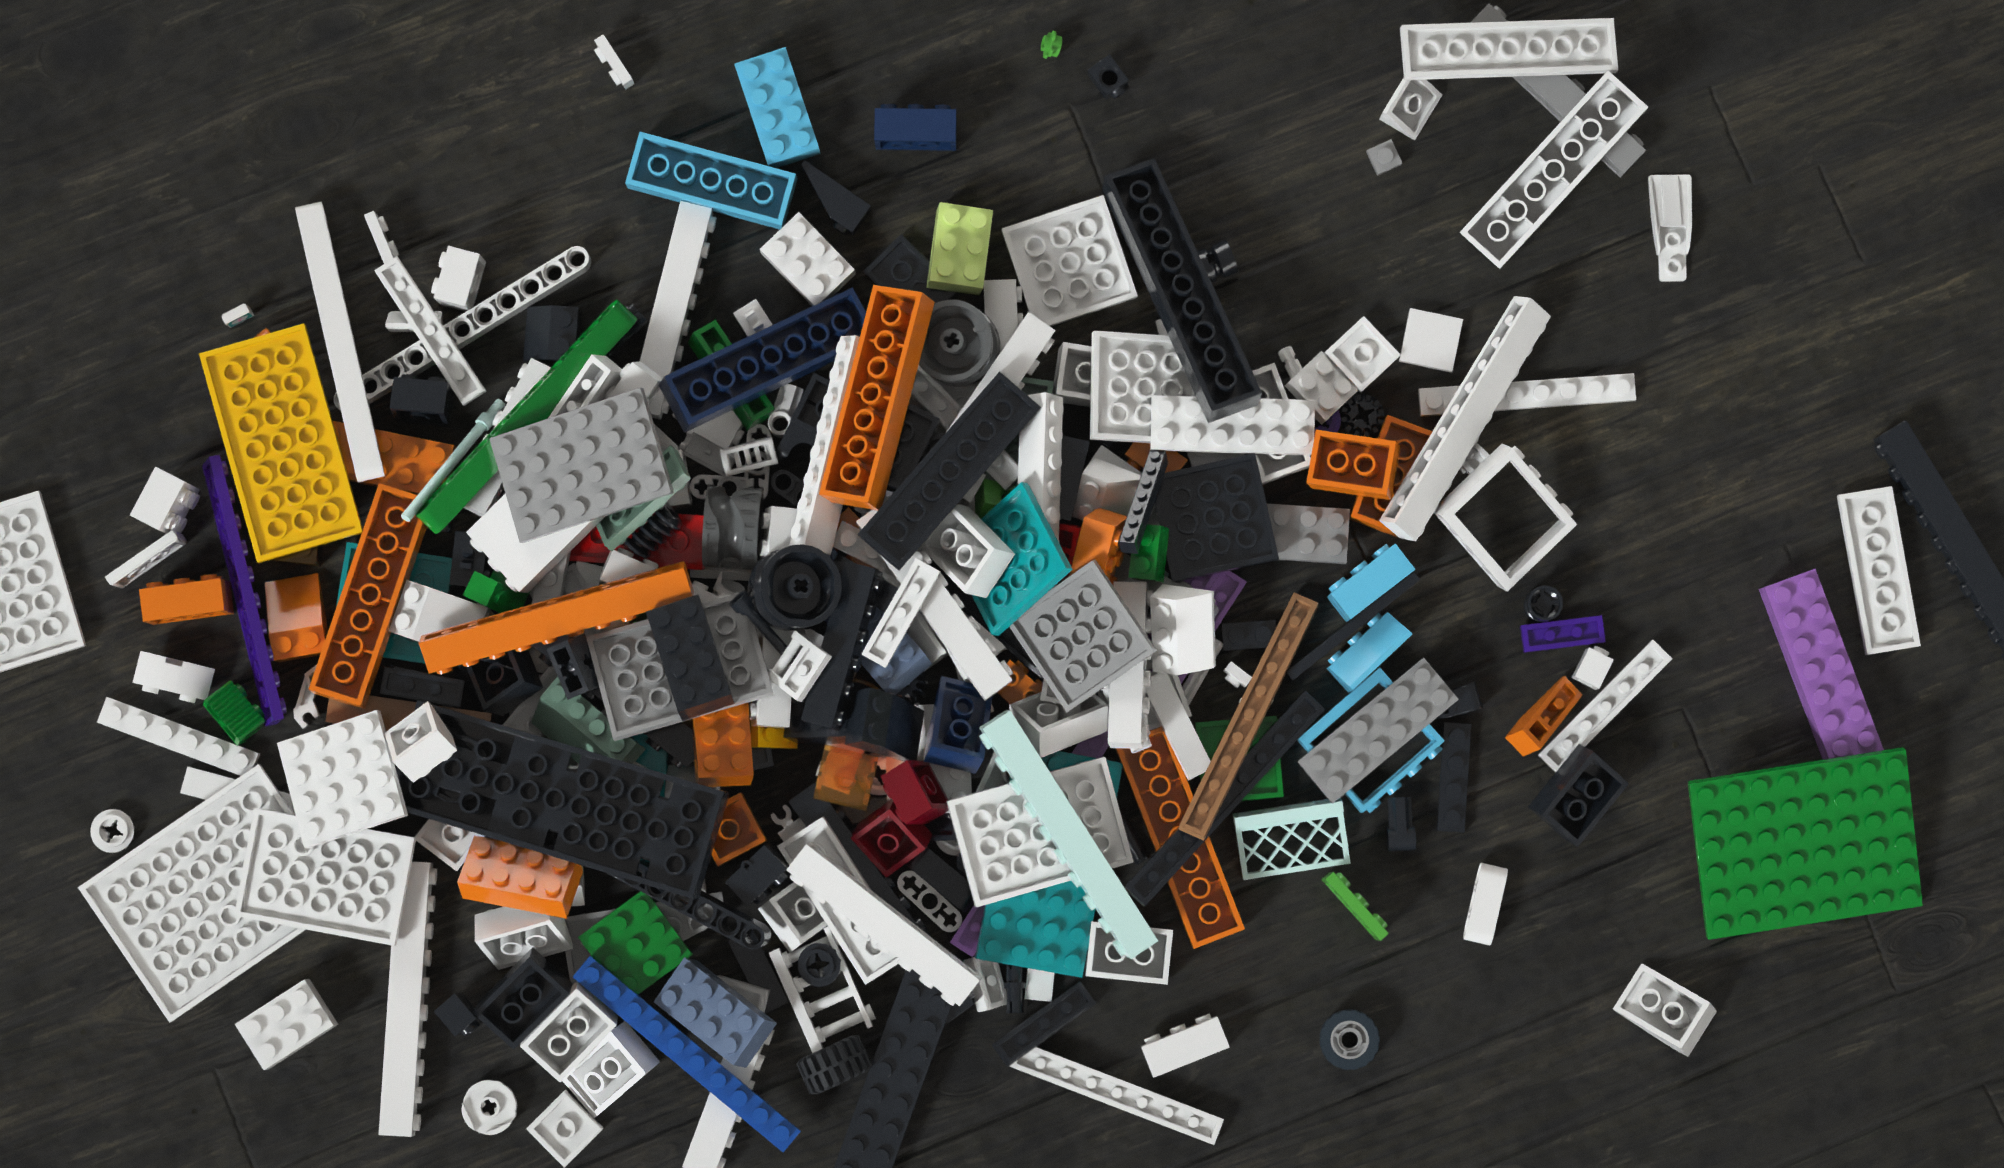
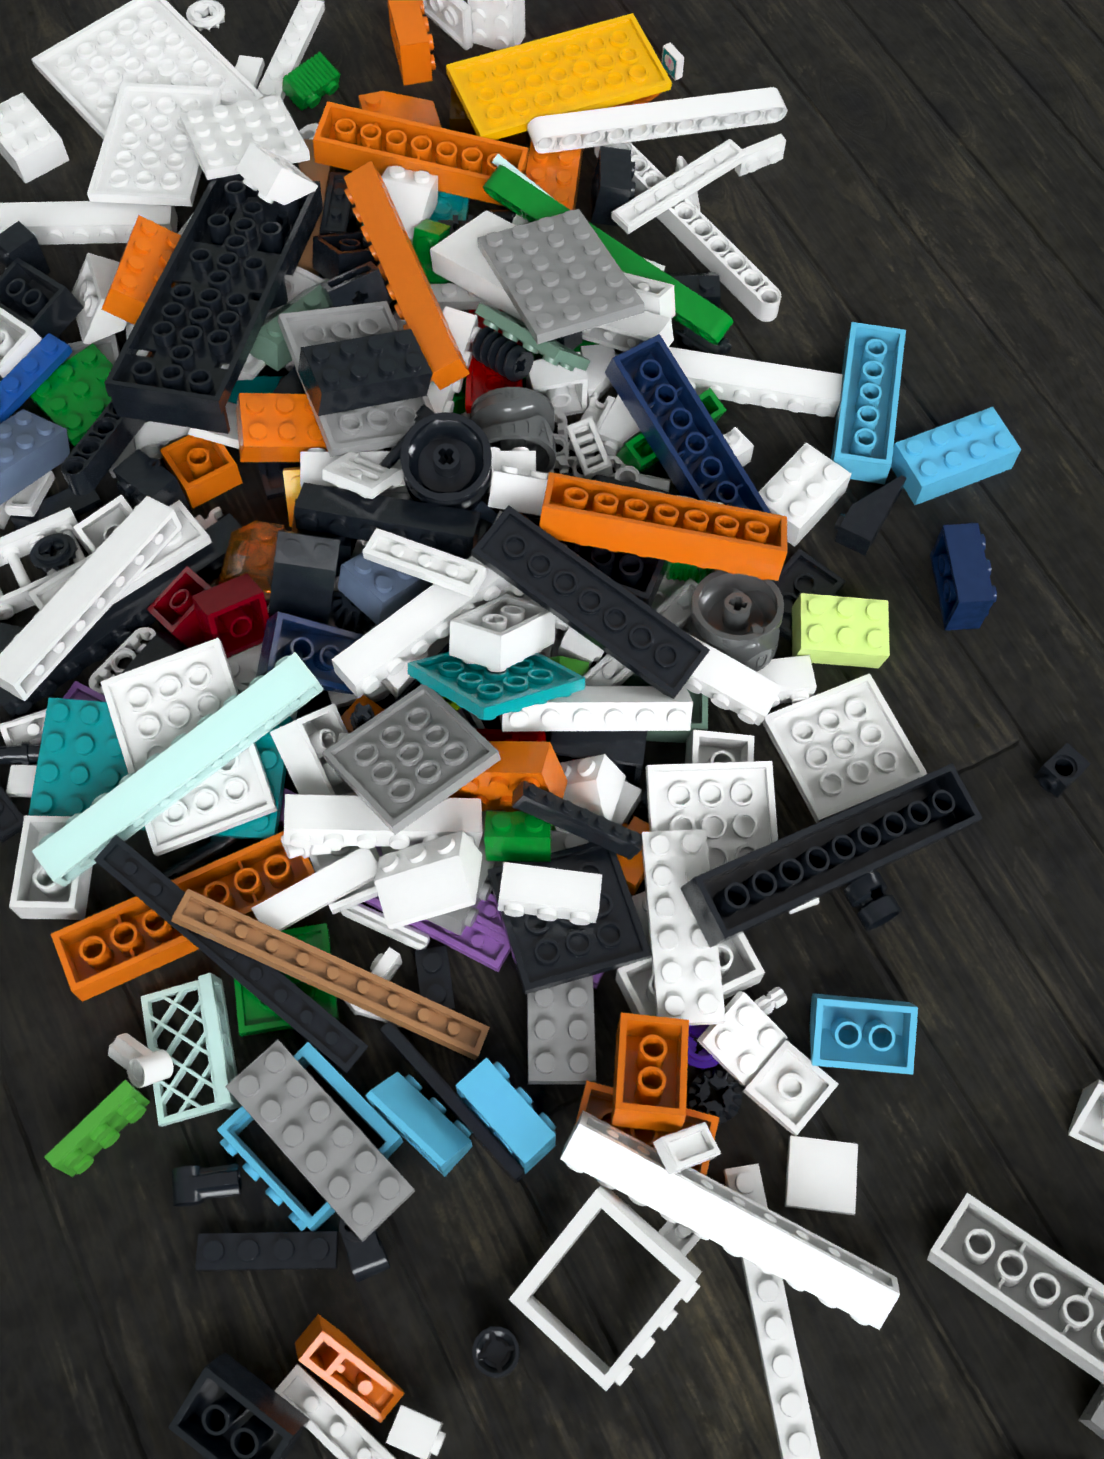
camera: 85 degrees right, 20 degrees down
white brick [132,651,215,703] -> none
dark purple plate [202,455,287,727] -> none
white brick [431,246,486,312] -> none
white plate [594,35,634,90] -> none
bright green plate [1041,31,1062,59] -> none
light grey plate [1366,139,1402,176] -> none
white beam [1463,863,1508,946] -> none
dark purple plate [1520,615,1606,653] -> none
none -> white piece [108,1033,173,1088]
none -> black axle [350,703,375,731]
none -> white brick [498,862,602,925]
none -> white tile [653,1122,721,1176]
none -> medium azure slope [809,993,918,1075]

